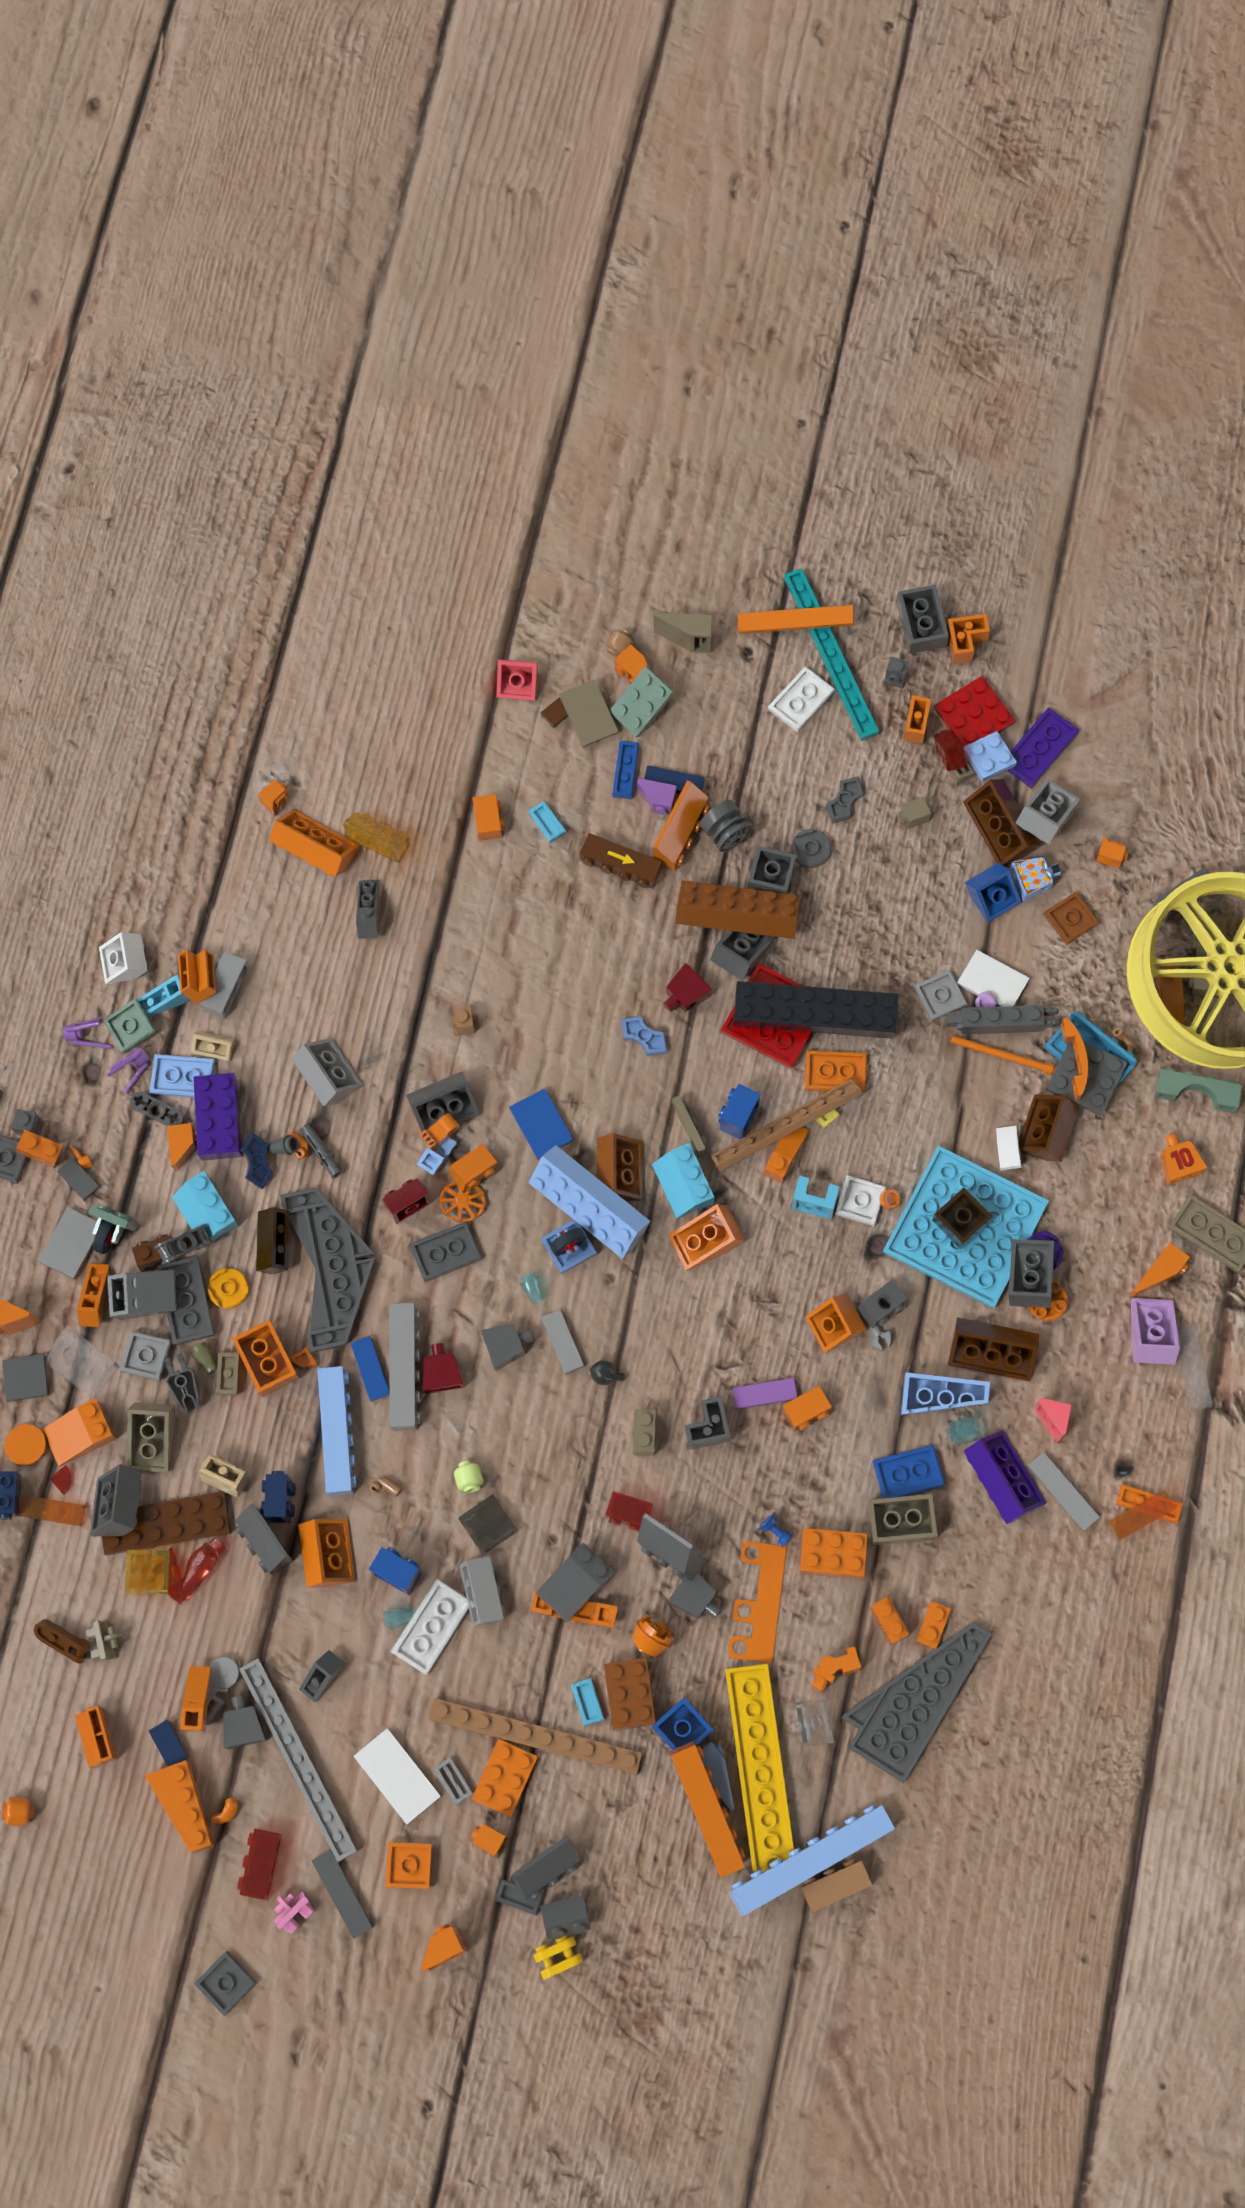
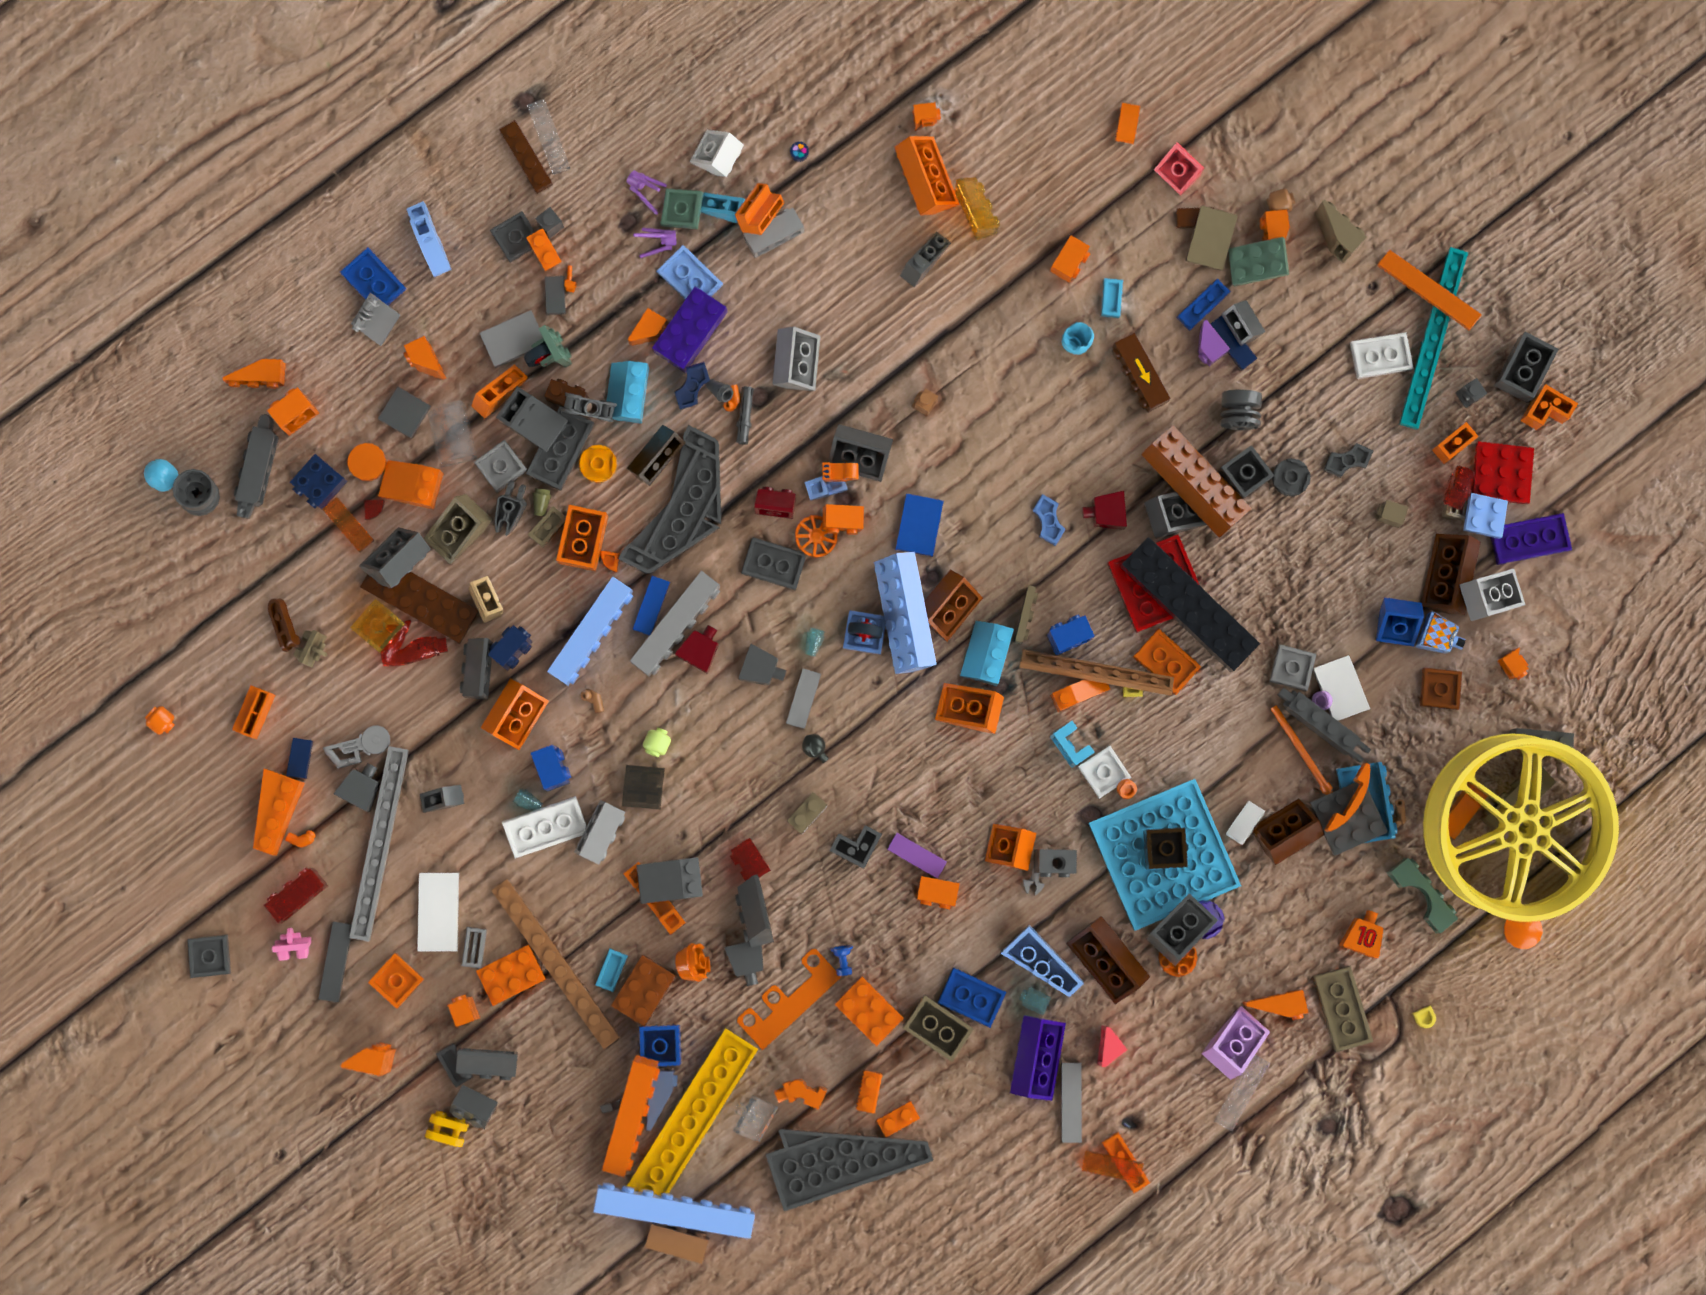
camera: 30 degrees right, 10 degrees up
dark grey beam [130,1092,185,1127] -> none
orange slope [180,1666,211,1733] -> none
tan slope [191,1031,235,1061] -> none
orange slope [653,780,710,871] -> none
none -> dark grey tile [600,1099,622,1113]
none -> dark blue tile [790,142,809,162]
none -> medium azure hair [1062,322,1094,355]
none -> orange slope [1115,103,1140,144]
none -> dark grey brick [1221,300,1266,346]

